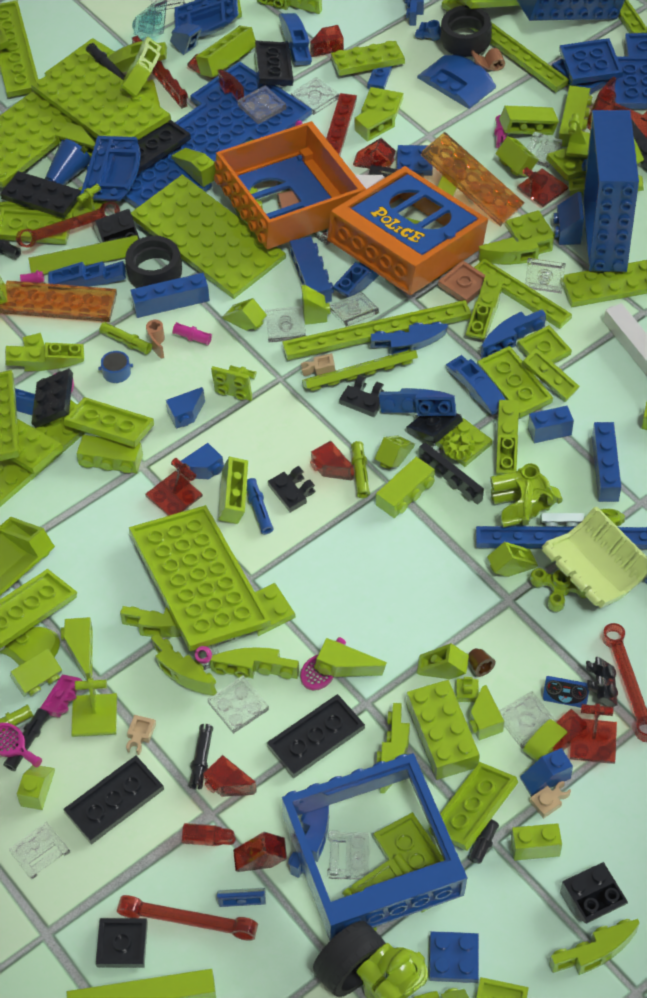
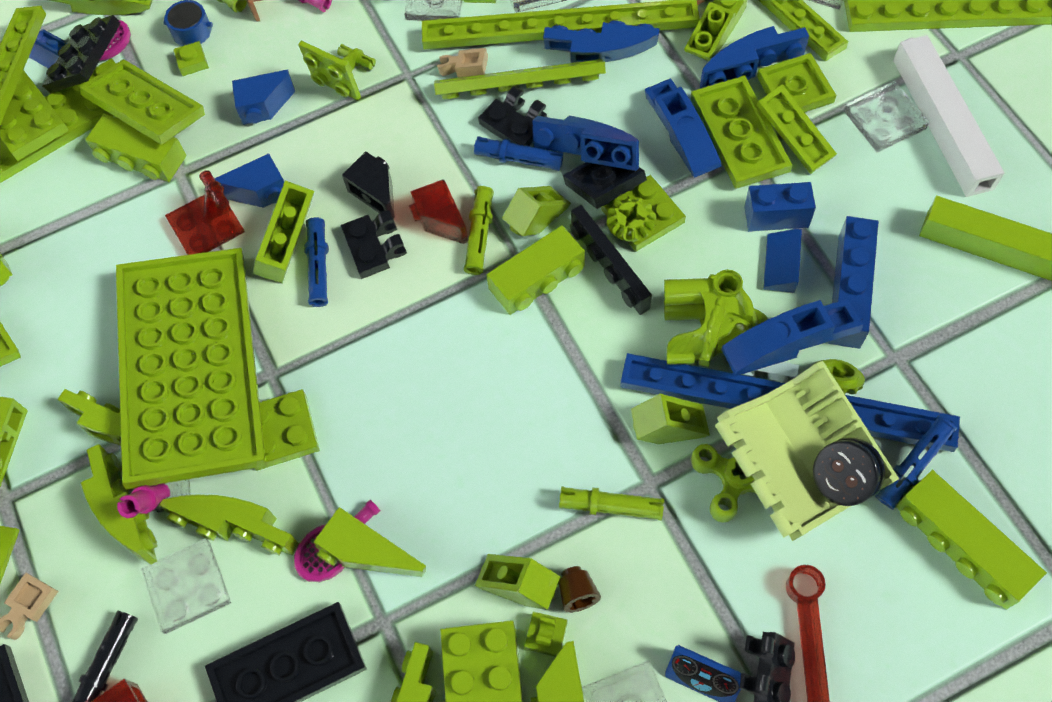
camera: 15 degrees right, 10 degrees up
lime slope [496,400,519,474] -> none
none -> lime plate [173,41,209,76]
none -> black slope [342,151,395,219]
none -> blue pin [474,136,564,171]
none -> lime pin [559,486,664,521]
none -> blue slope [721,299,863,376]
none -> blue slope [763,229,802,293]
none -> black head [813,438,885,506]
none -> clear plate [843,81,930,153]

